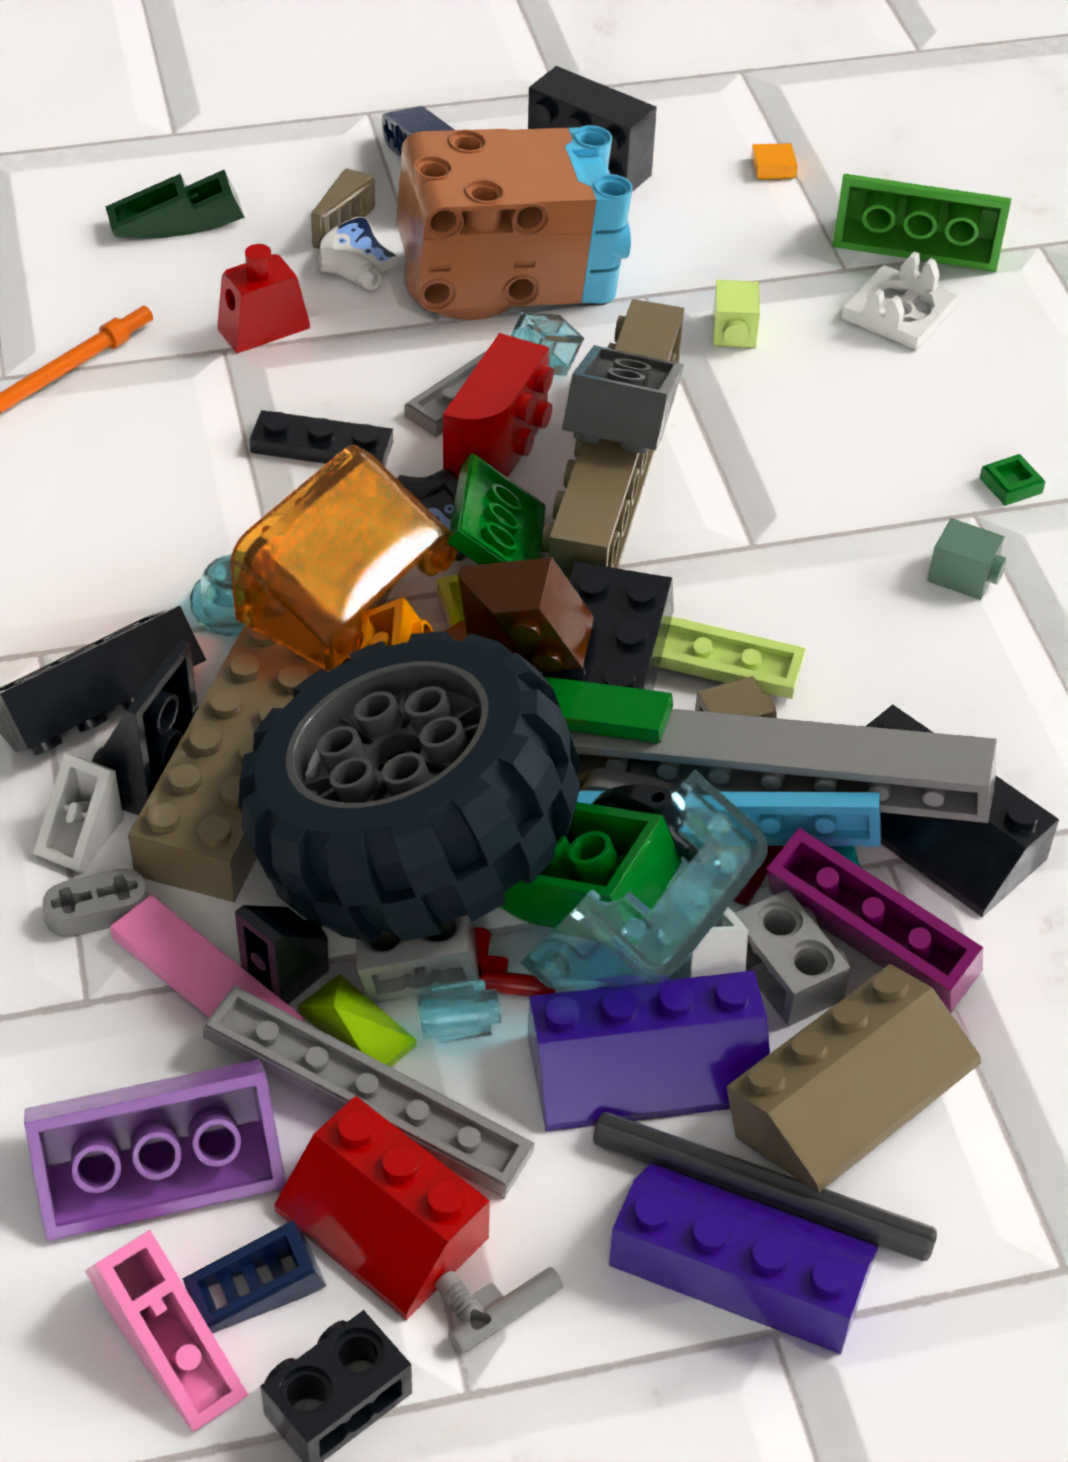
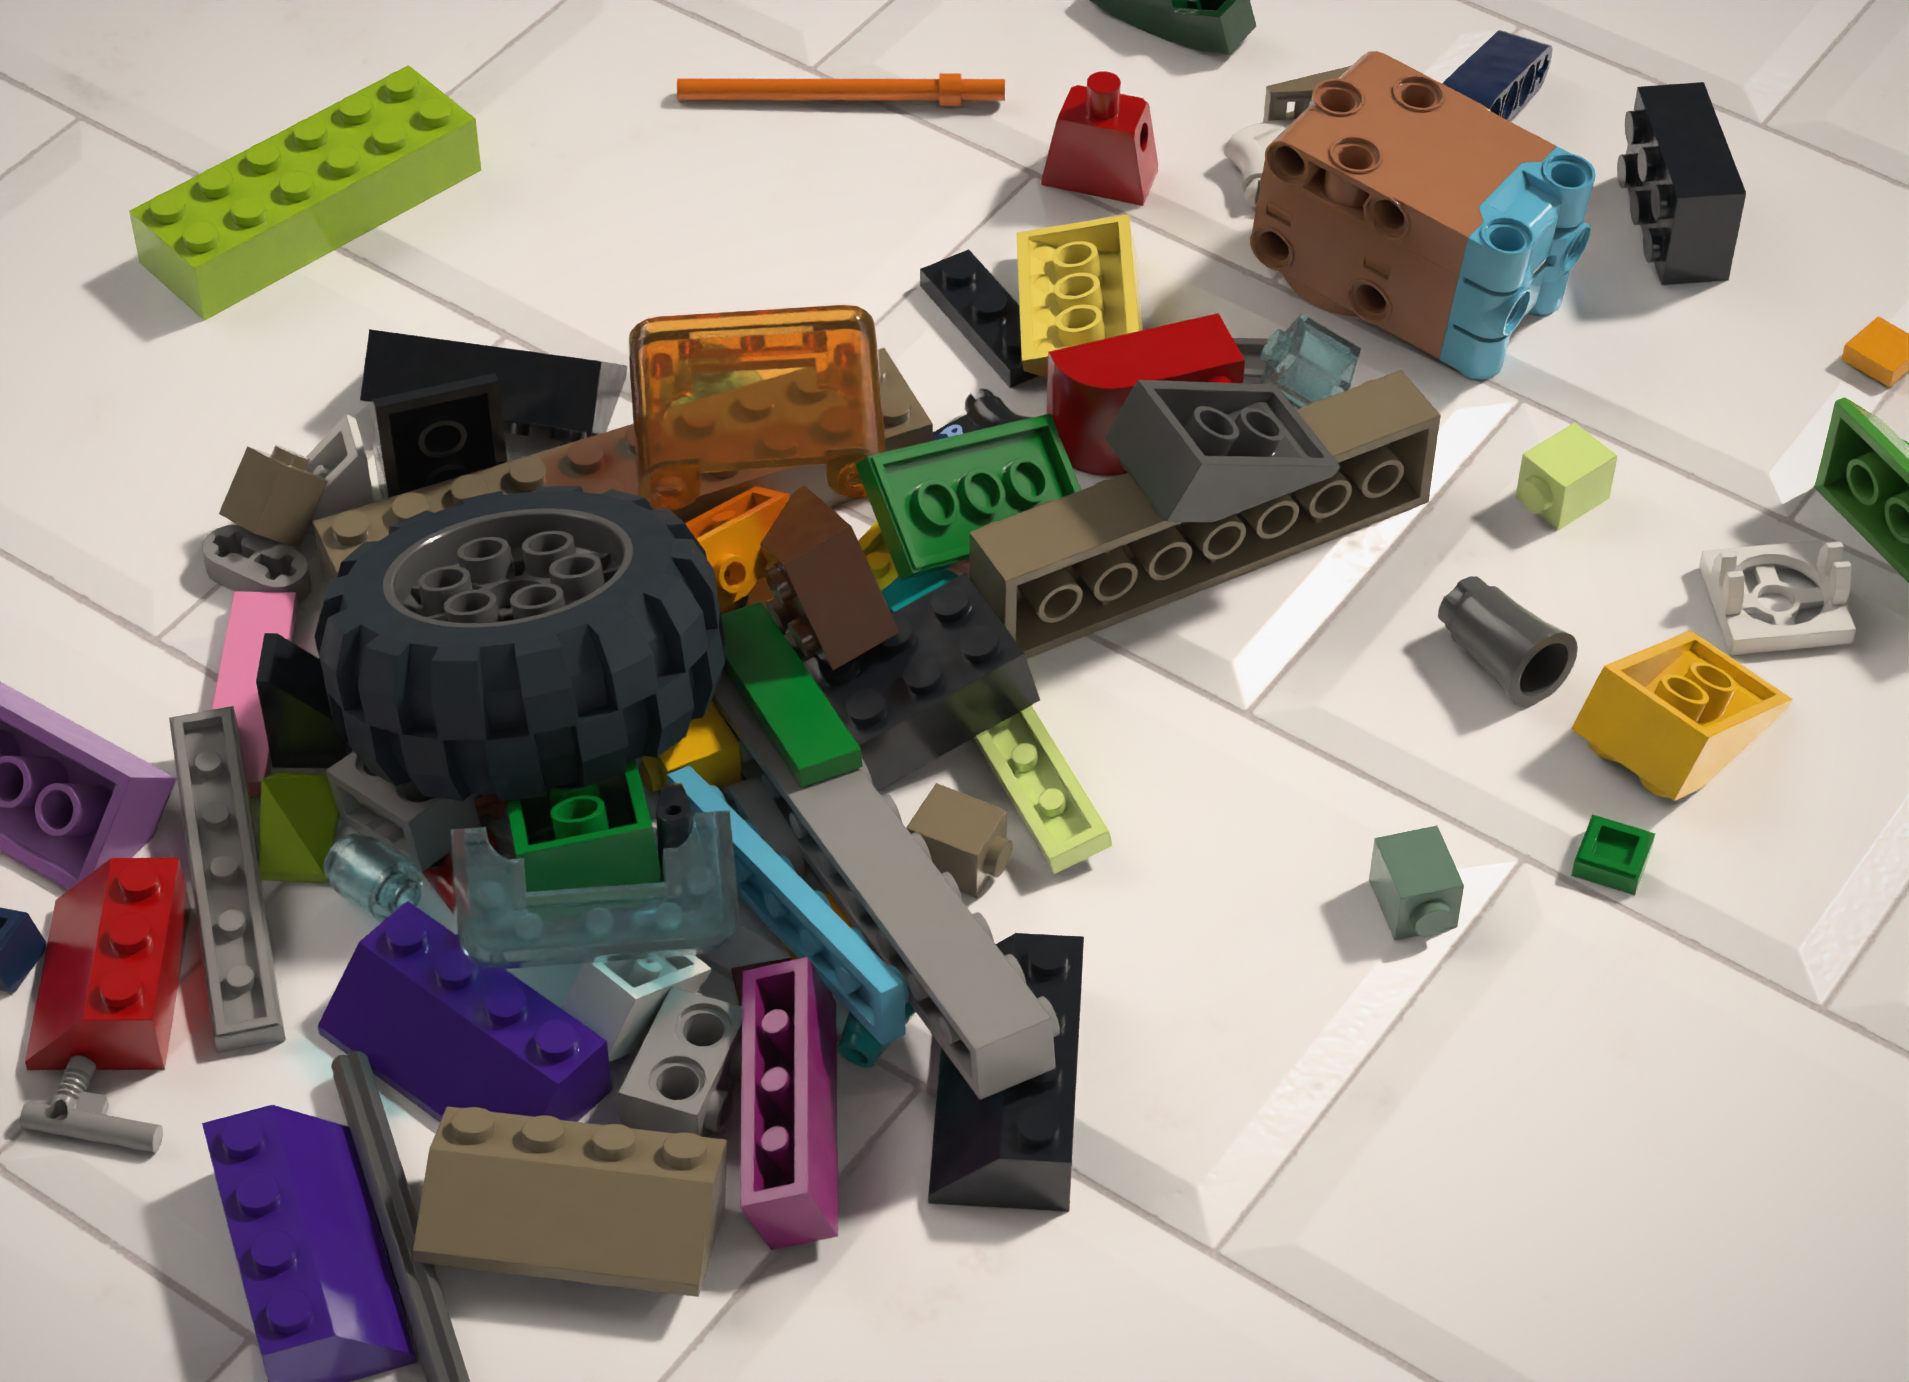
camera: 50 degrees right, 0 degrees up
none -> dark tan brick [219,445,328,548]
none -> light yellow slope [1016,214,1143,378]
none -> dark grey plant [1438,576,1578,707]
none -> yellow slope [1571,630,1793,801]

